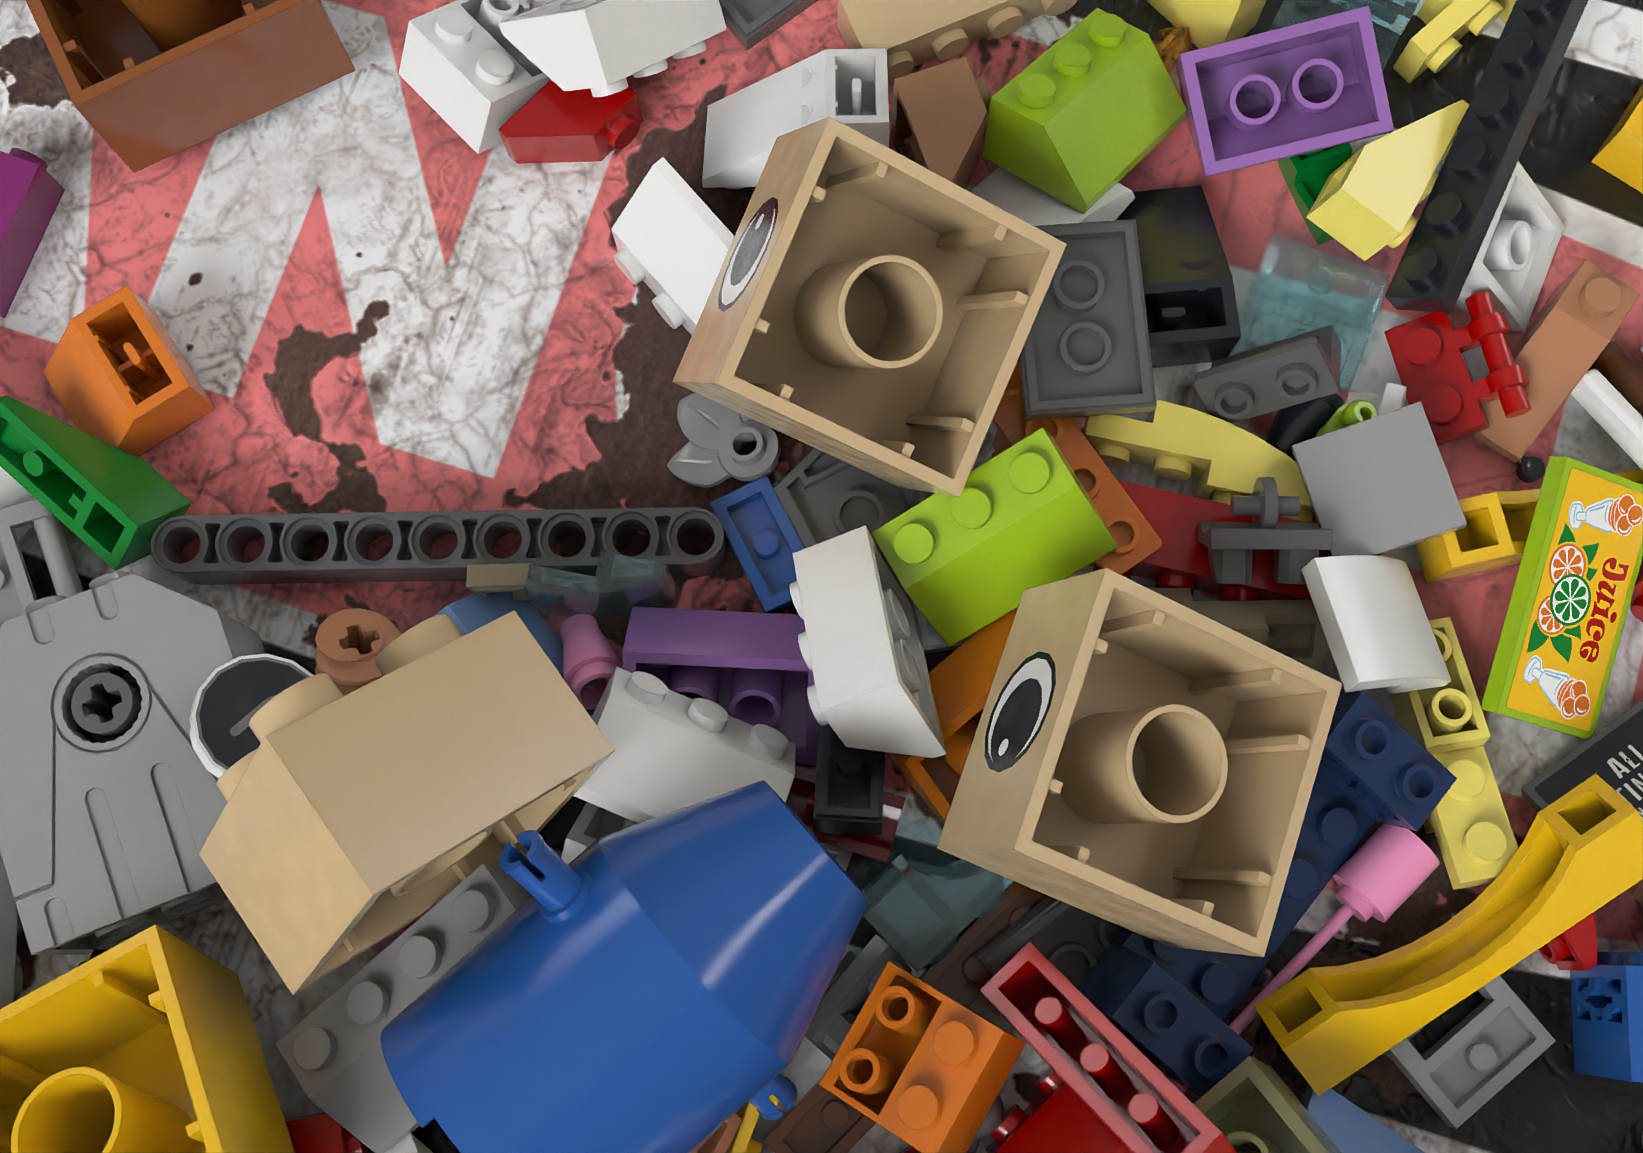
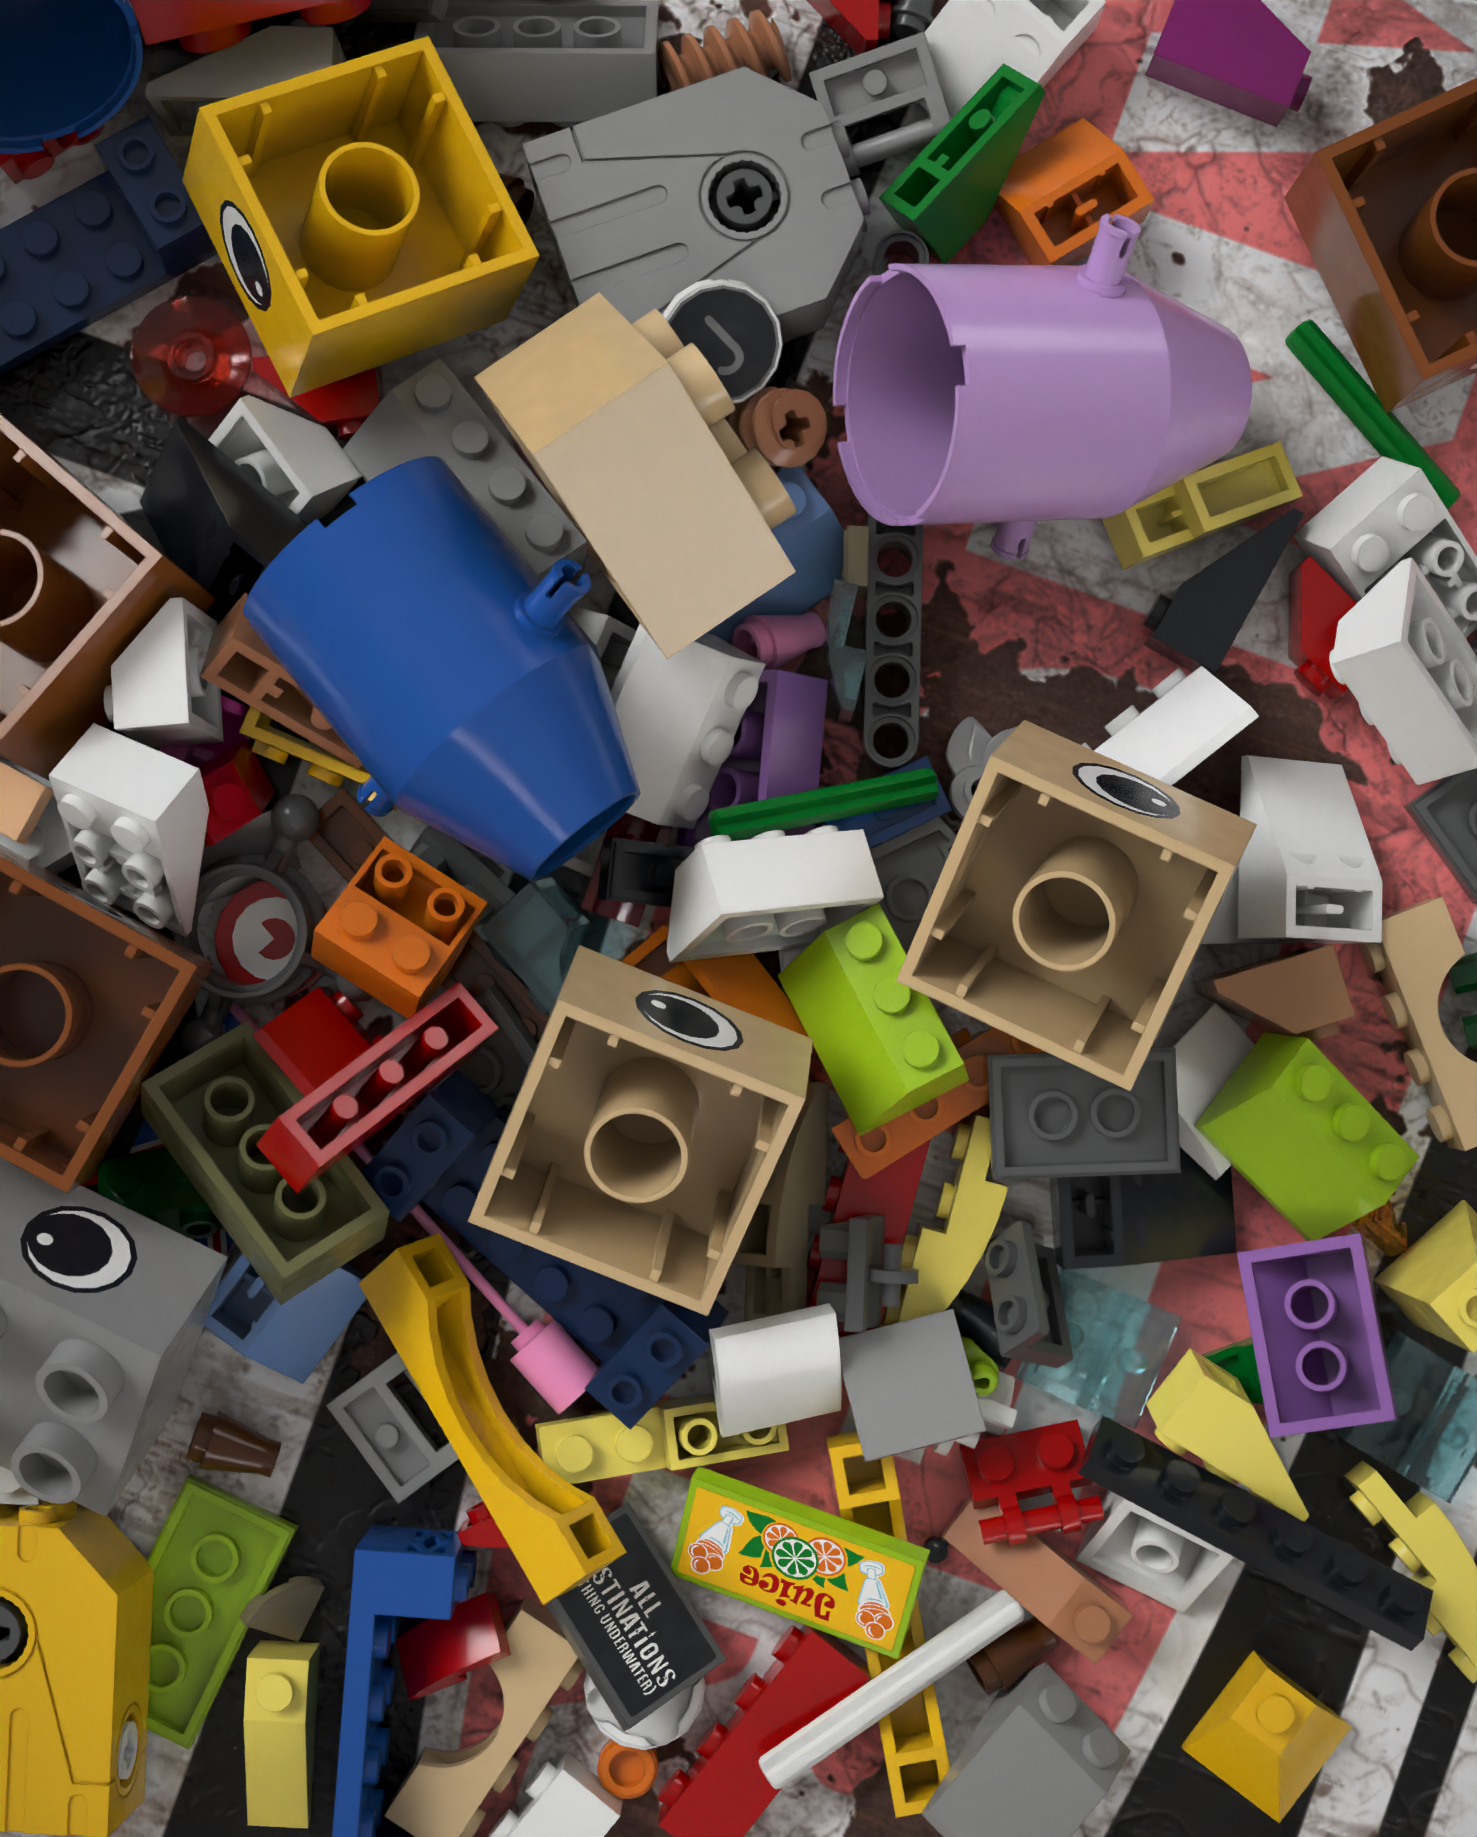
camera: 90 degrees right, 10 degrees up
none -> green axle [708,768,939,841]
none -> lavender piece [833,214,1252,560]
none -> light yellow slope [1102,441,1303,570]
none -> black slope [1143,508,1304,675]
none -> green axle [1285,319,1461,509]

